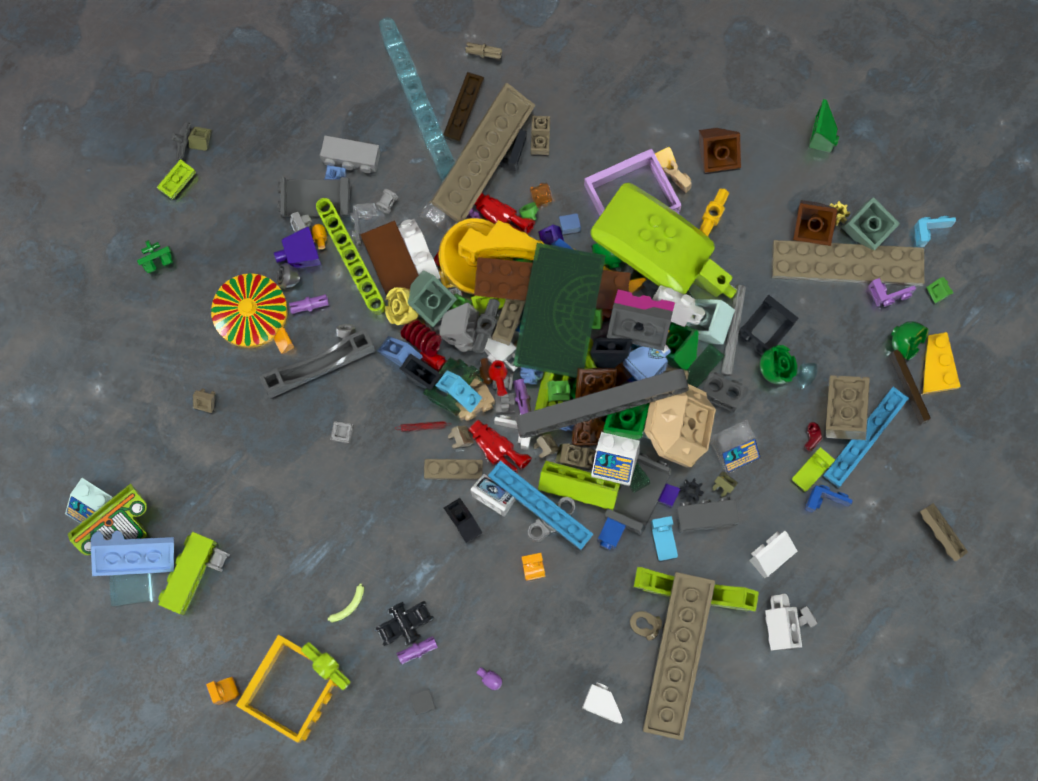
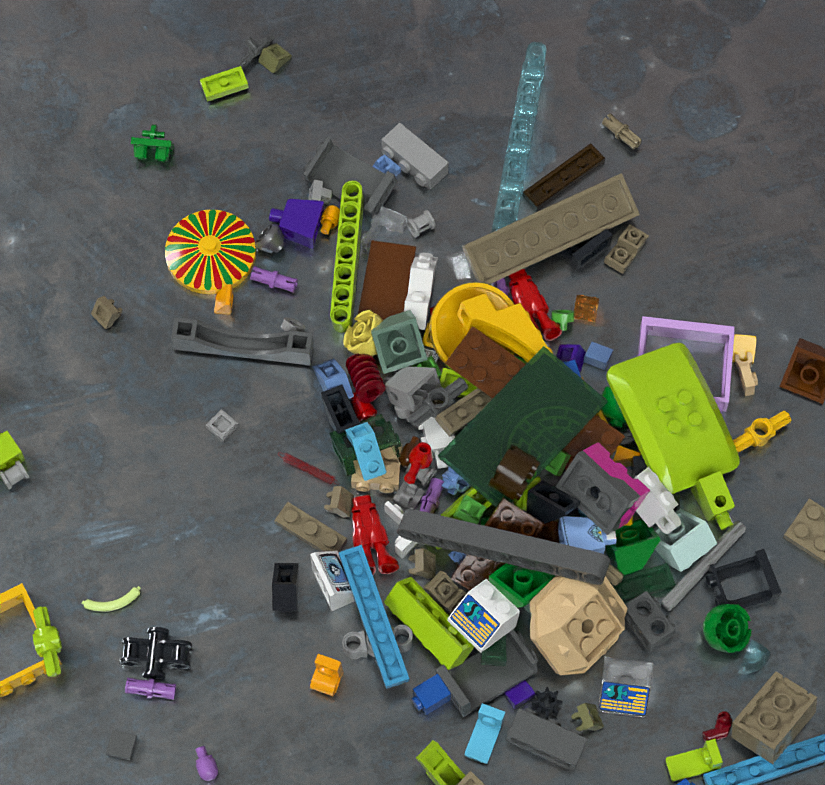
camera: 30 degrees right, 10 degrees down
none -> dark brown brick [488,444,540,501]

